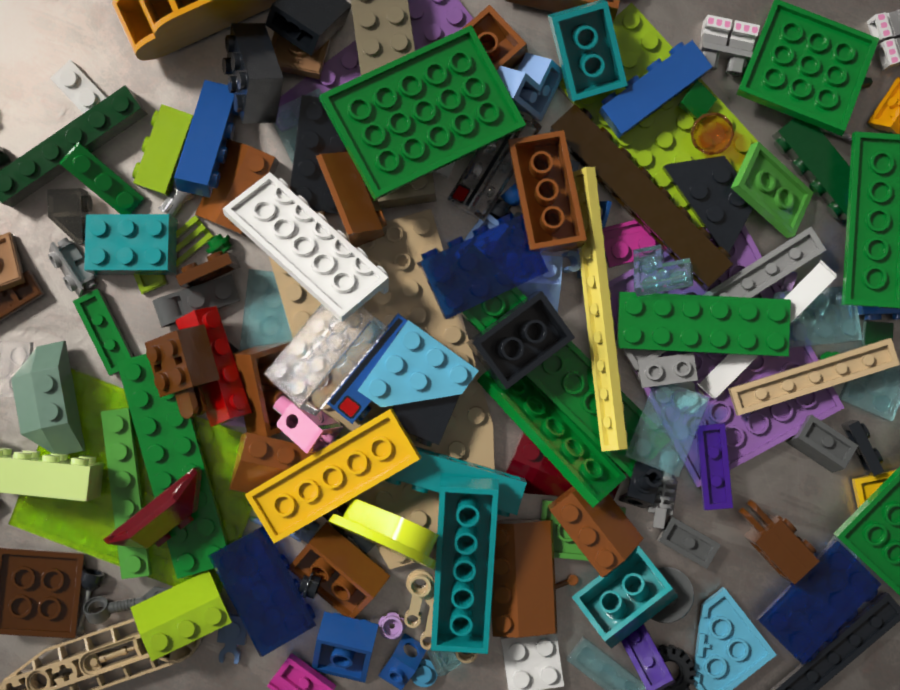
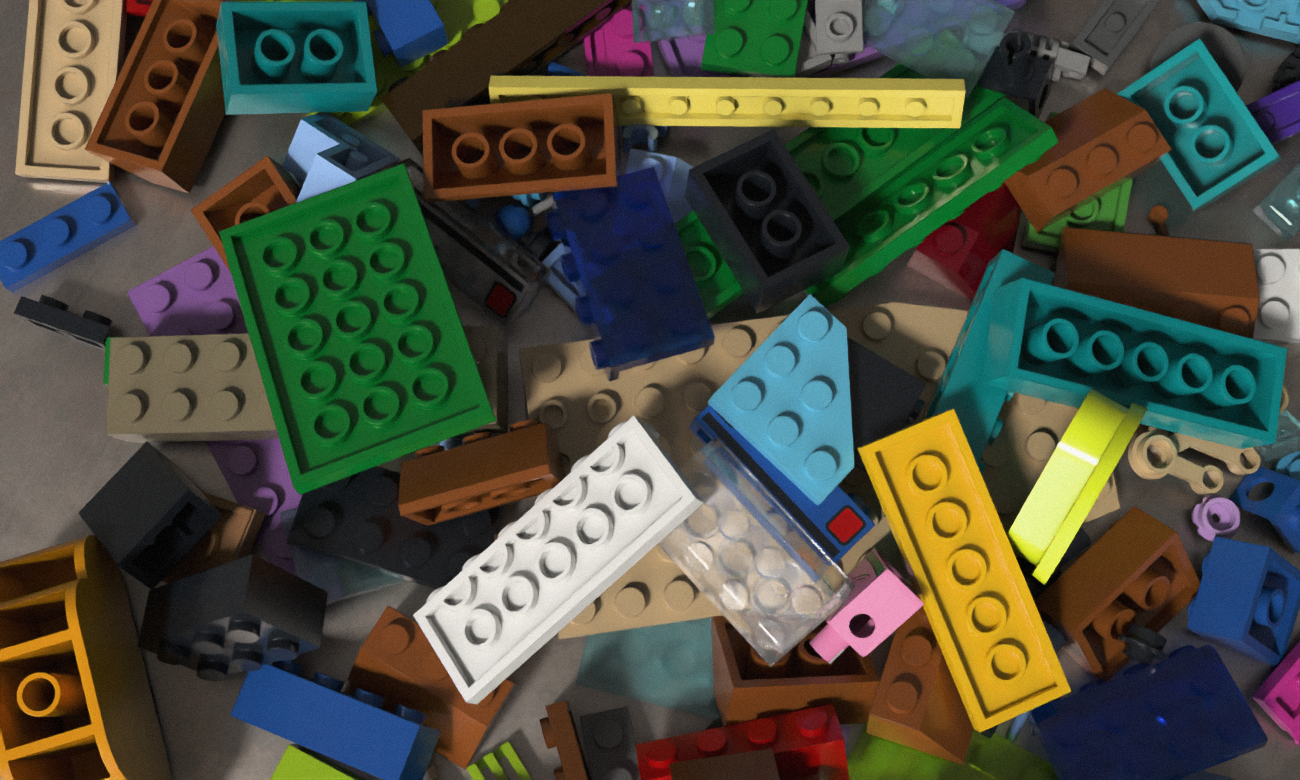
camera: 85 degrees left, 10 degrees down
green plate [205,233,232,254] -> none

